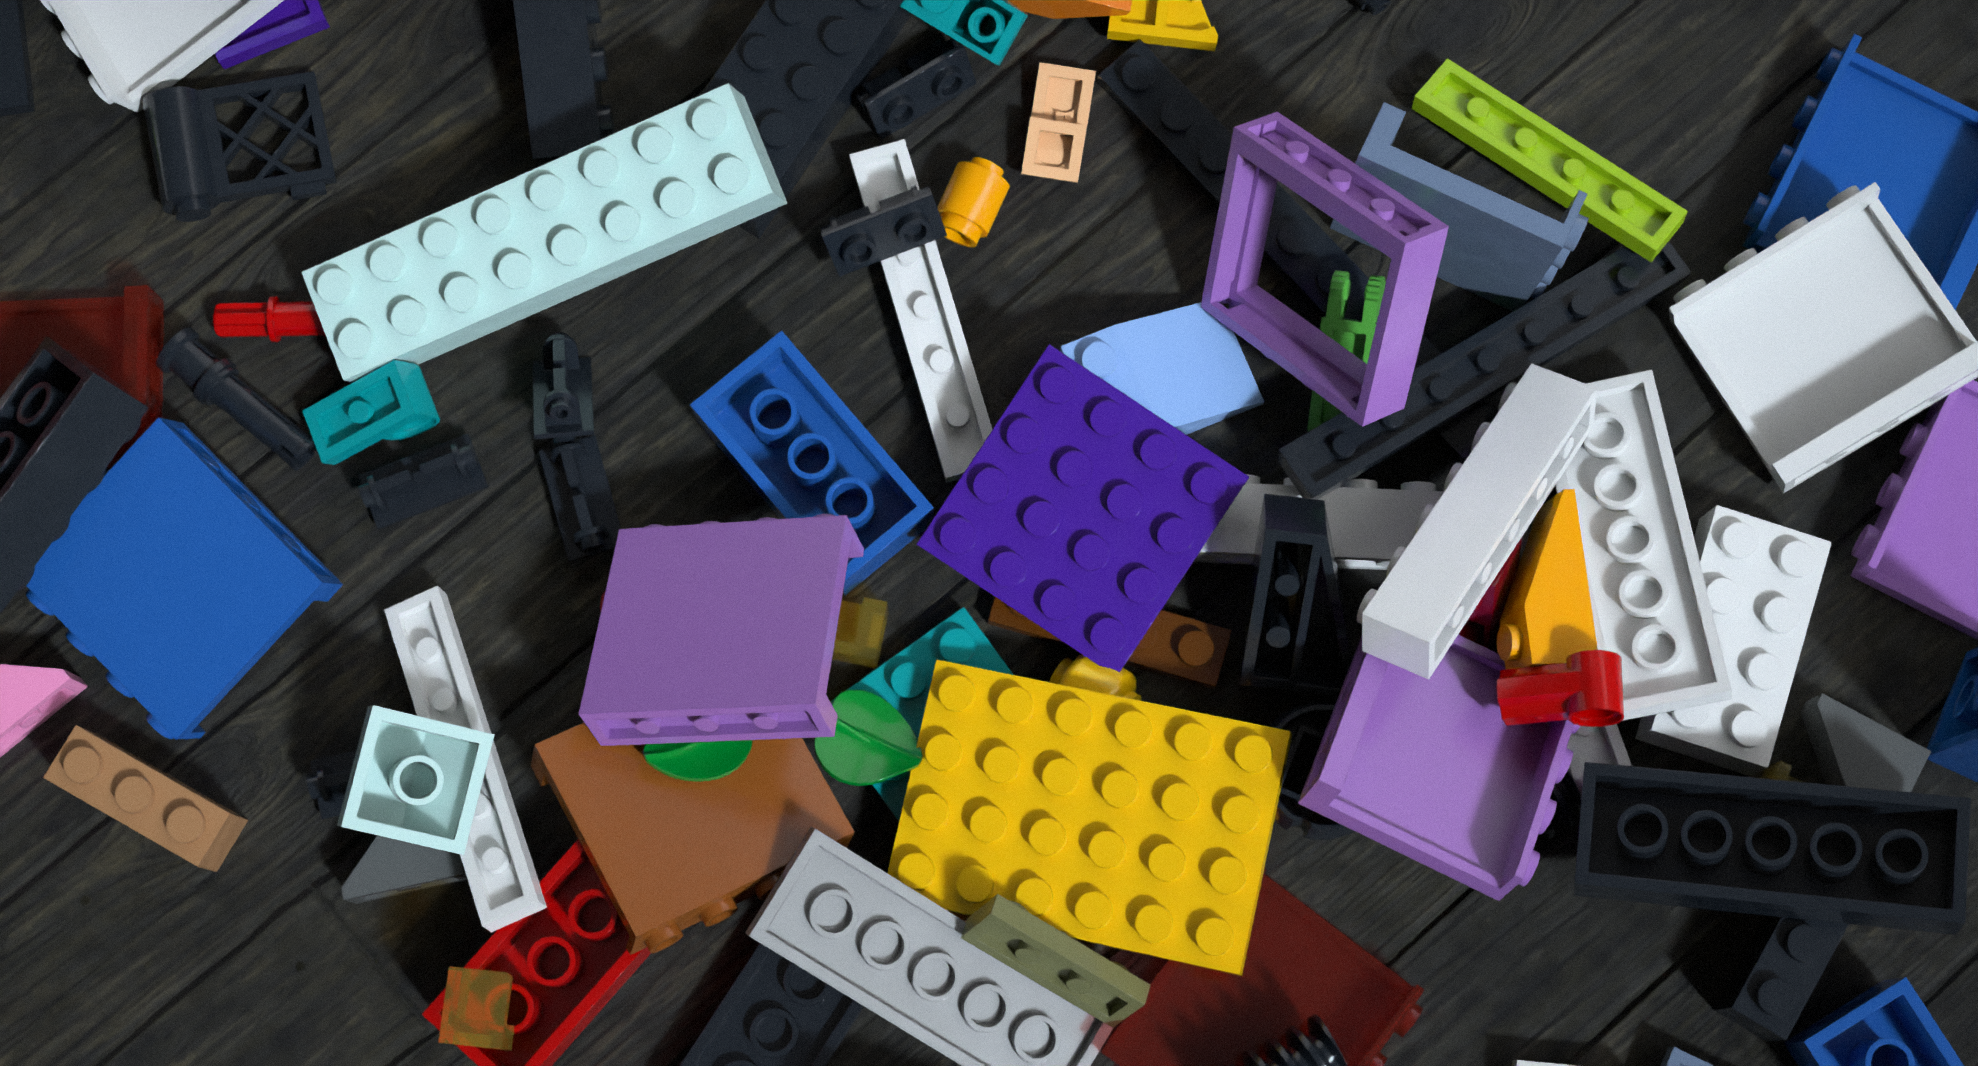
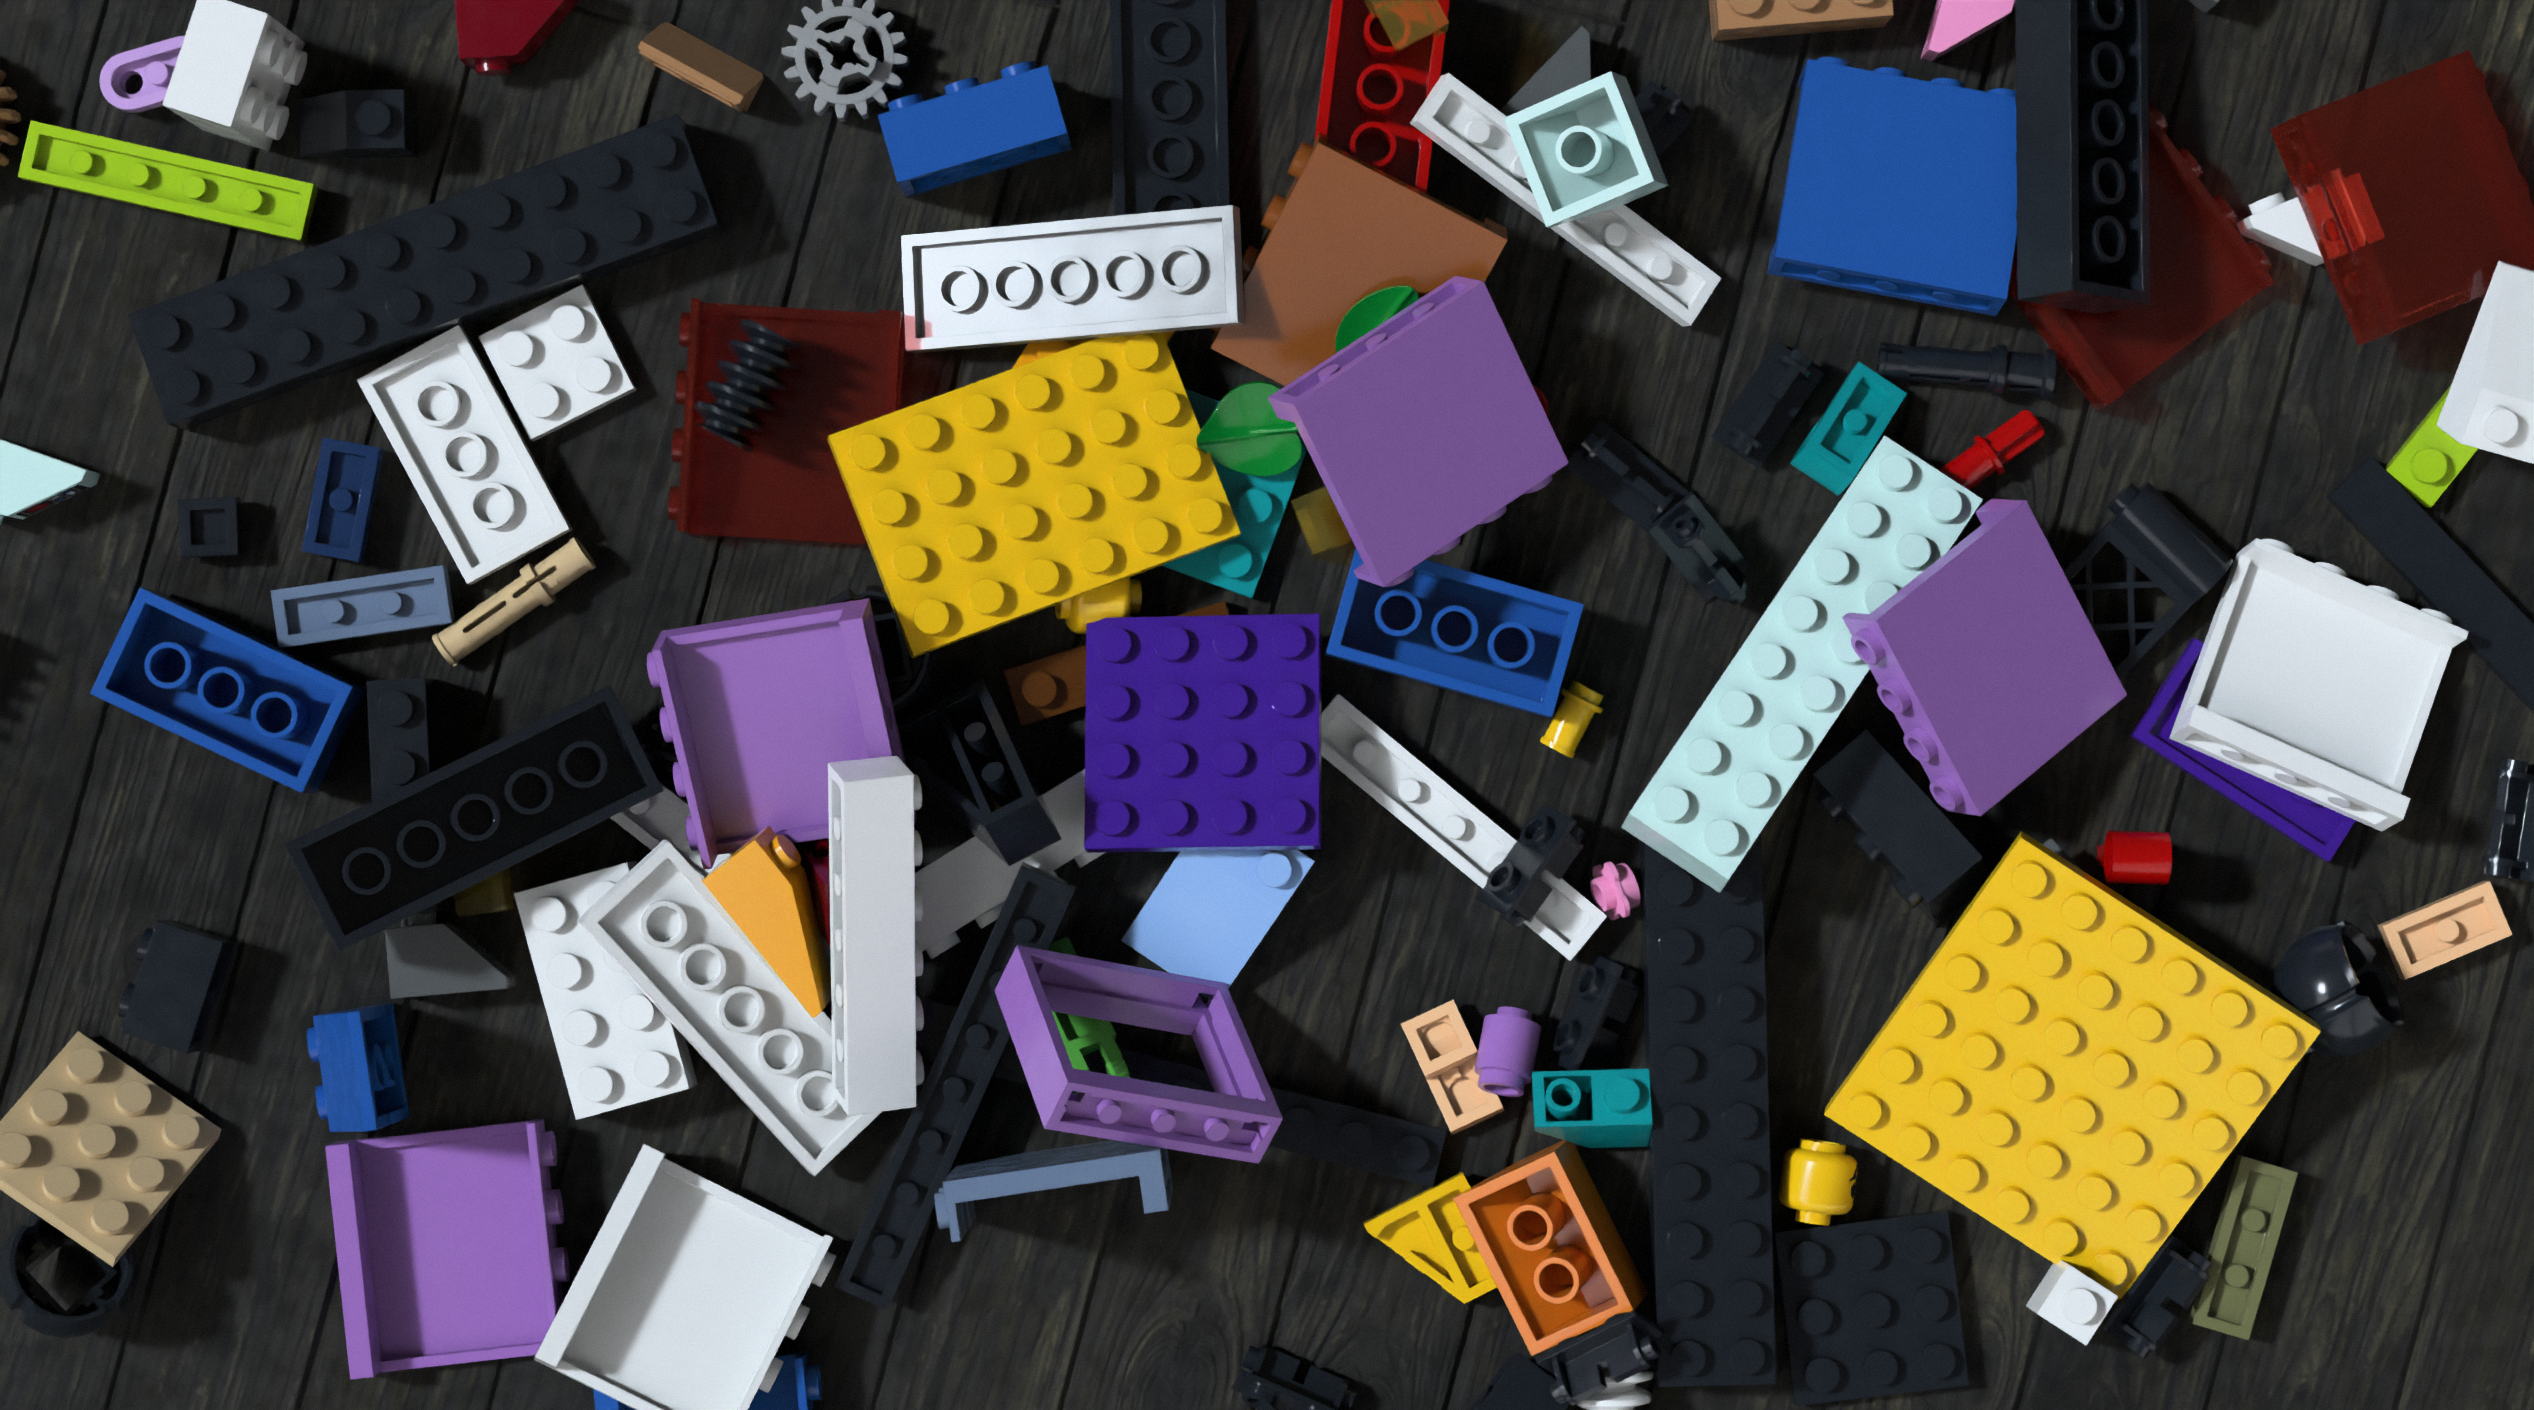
camera: 145 degrees right, 10 degrees up
light orange brick [937,157,1010,247] -> none
olive plate [961,894,1151,1028] -> none
lime plate [1412,58,1688,262] -> none
red piece [1497,650,1624,727] -> none
none -> tan pin [432,537,596,666]
none -> medium lavender brick [1474,1006,1541,1097]
none -> yellow pin [1540,680,1604,758]
none -> bright pink plate [1590,861,1640,920]
none -> medium lavender panel [1842,499,2127,816]

